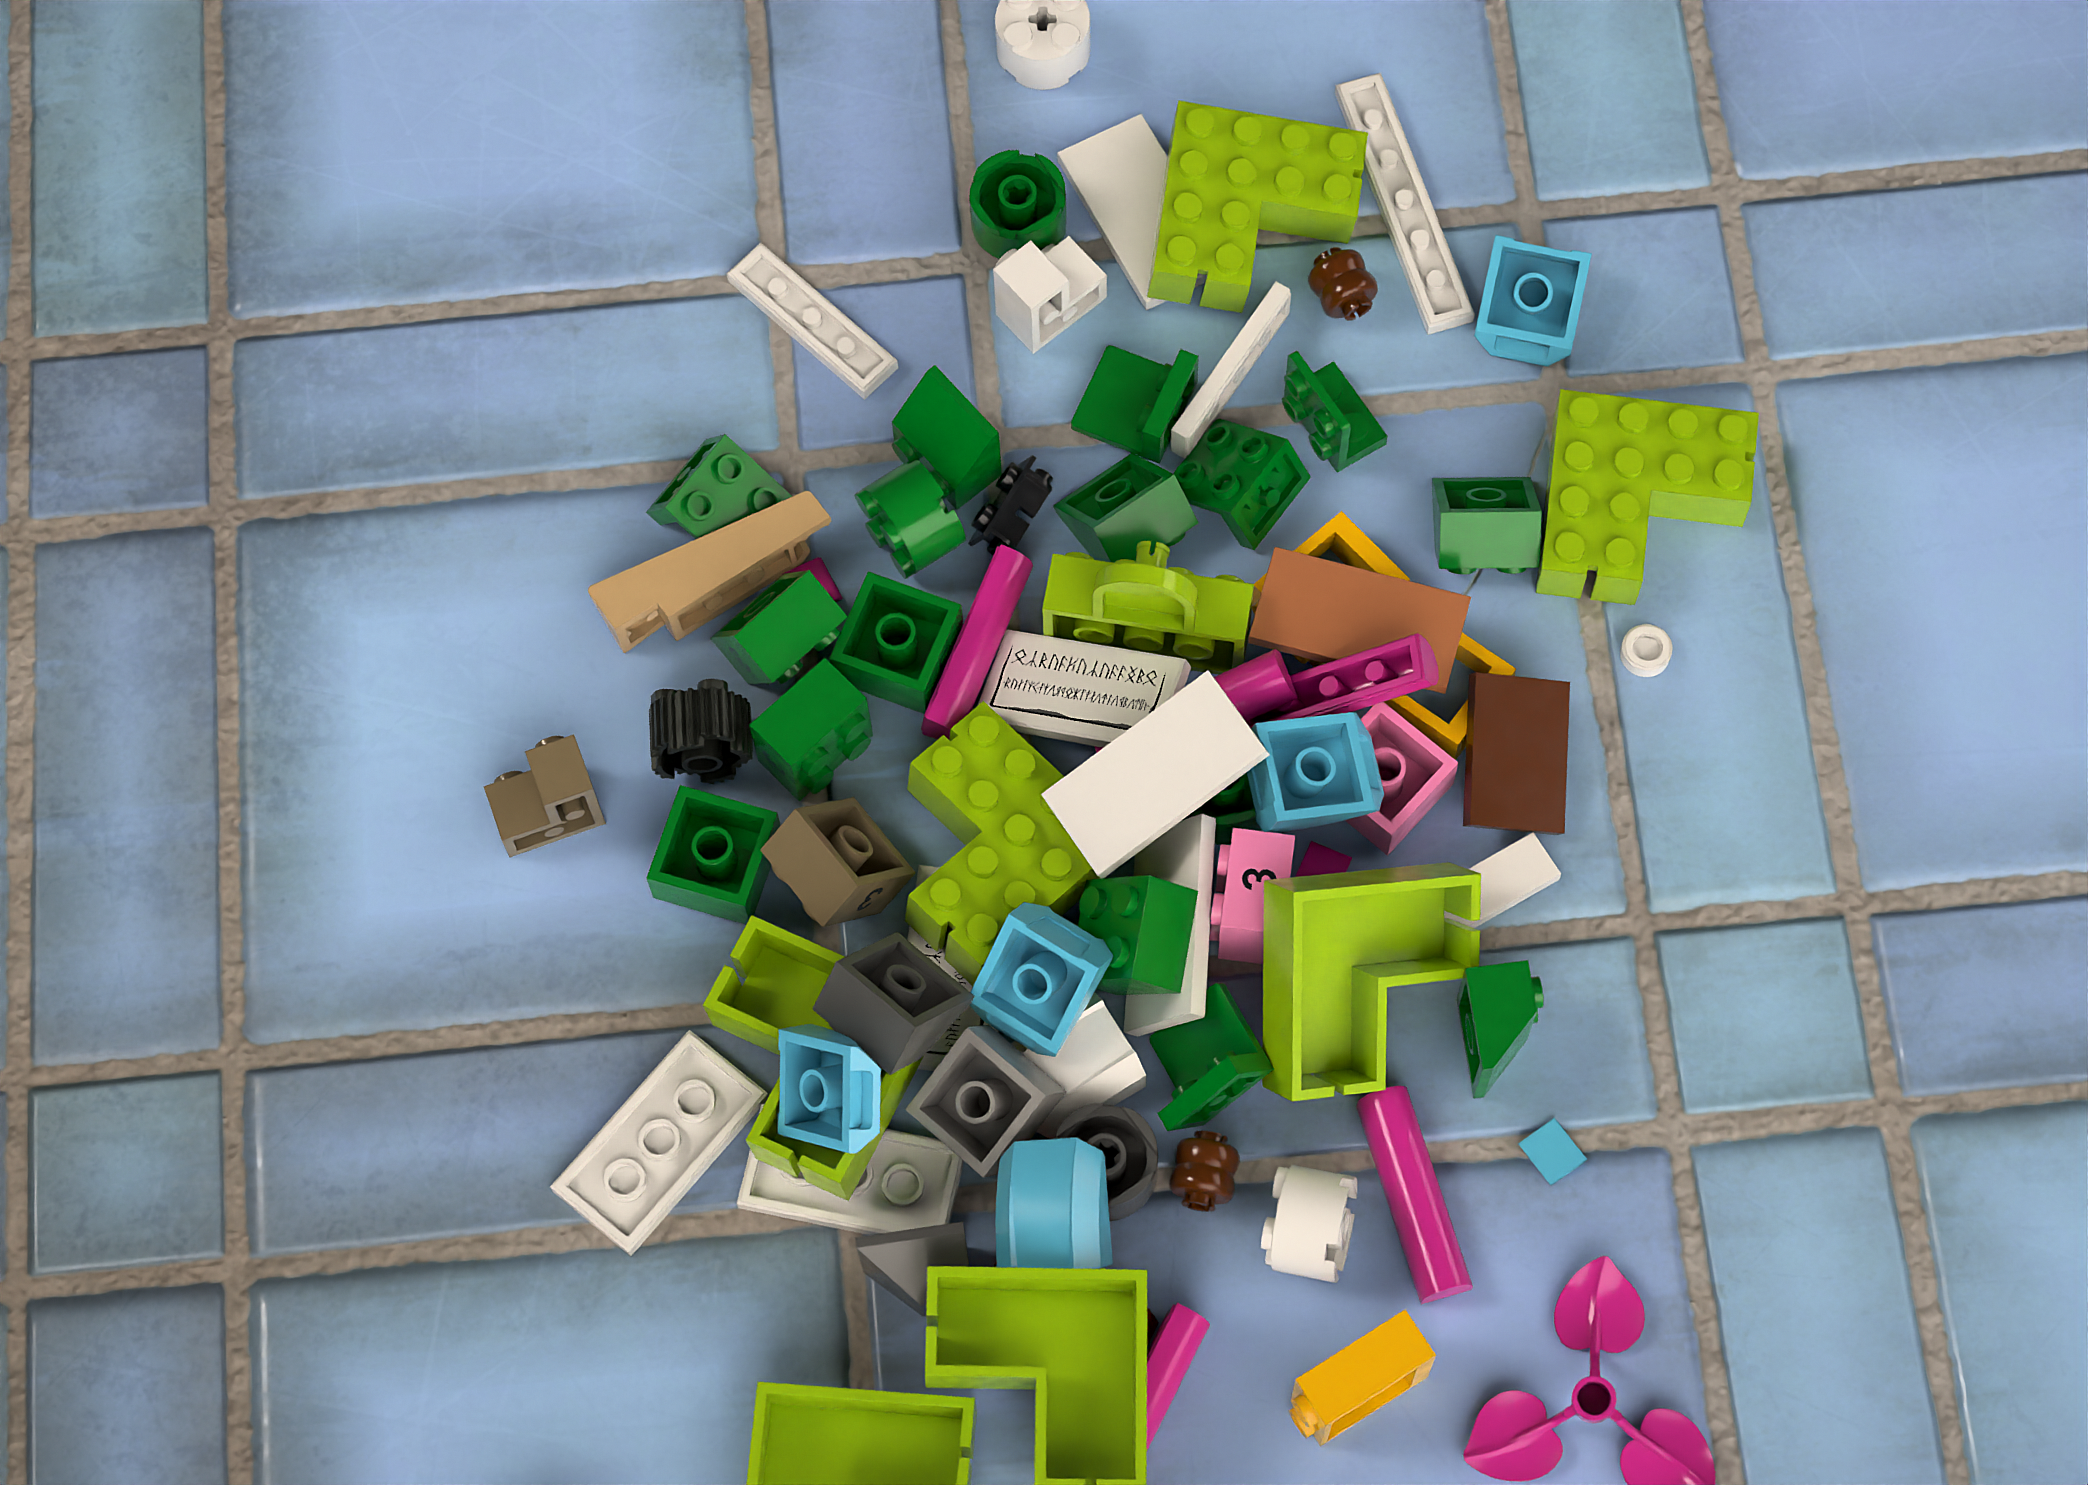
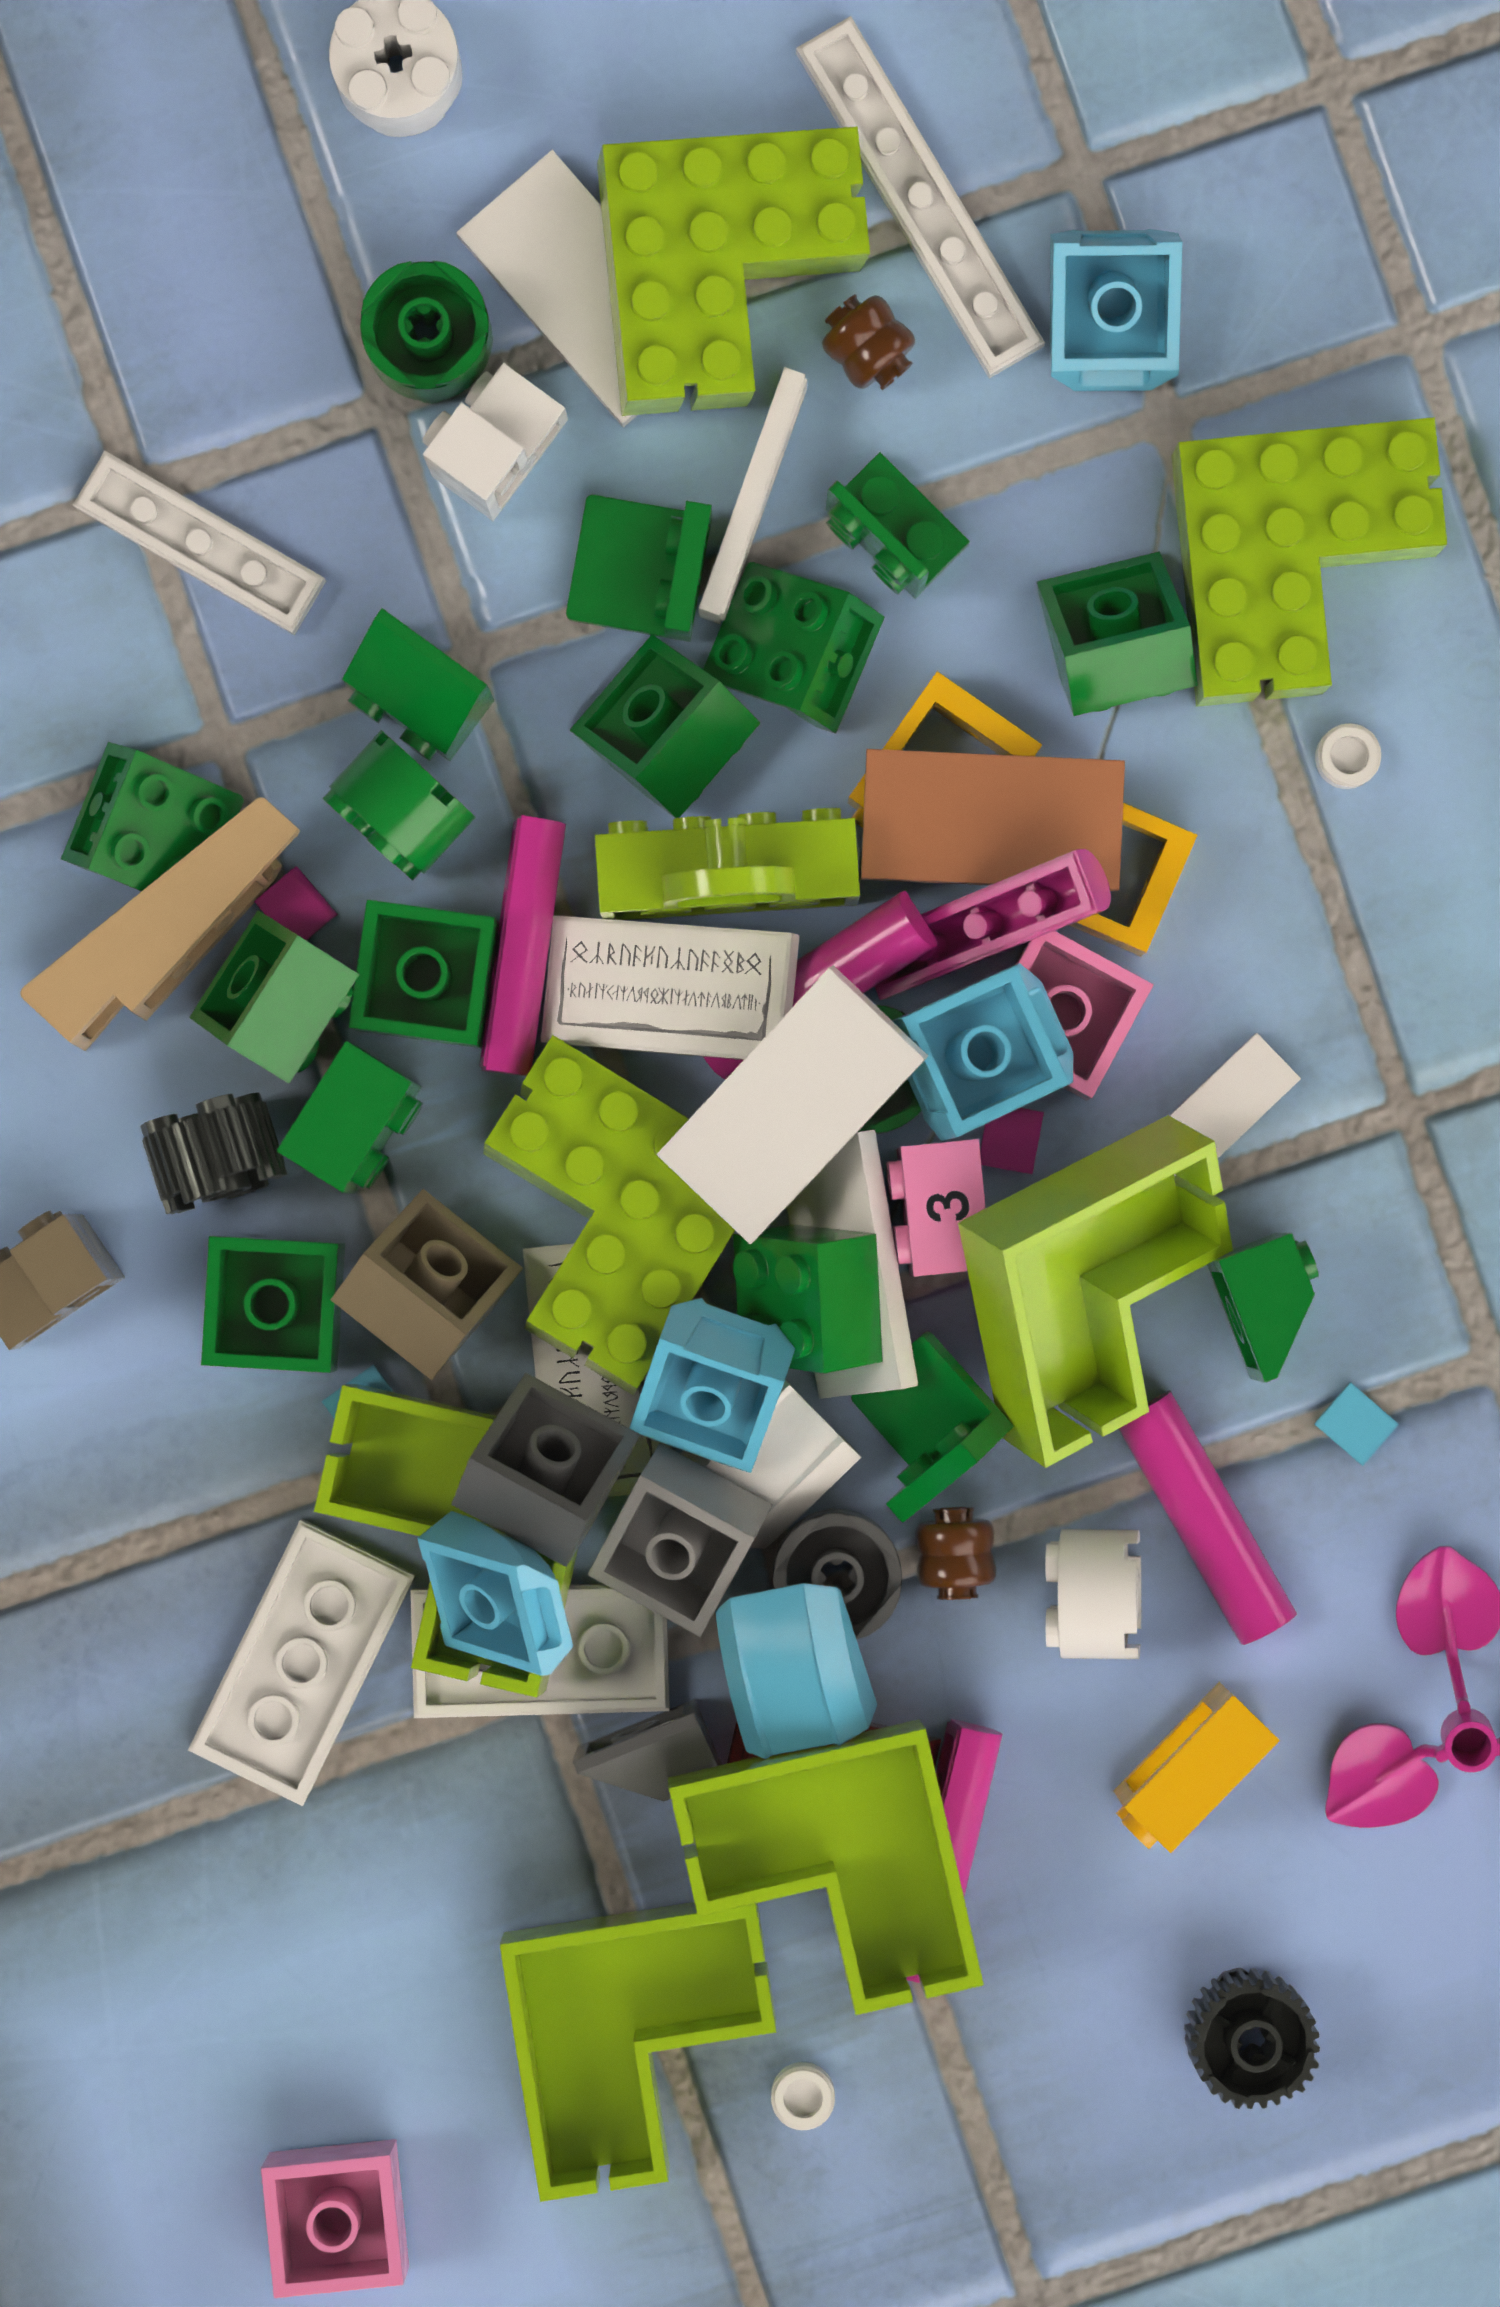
camera: 15 degrees left, 20 degrees up
black hinge [968,455,1053,555] -> none
reddish brown tile [1463,672,1570,835] -> none

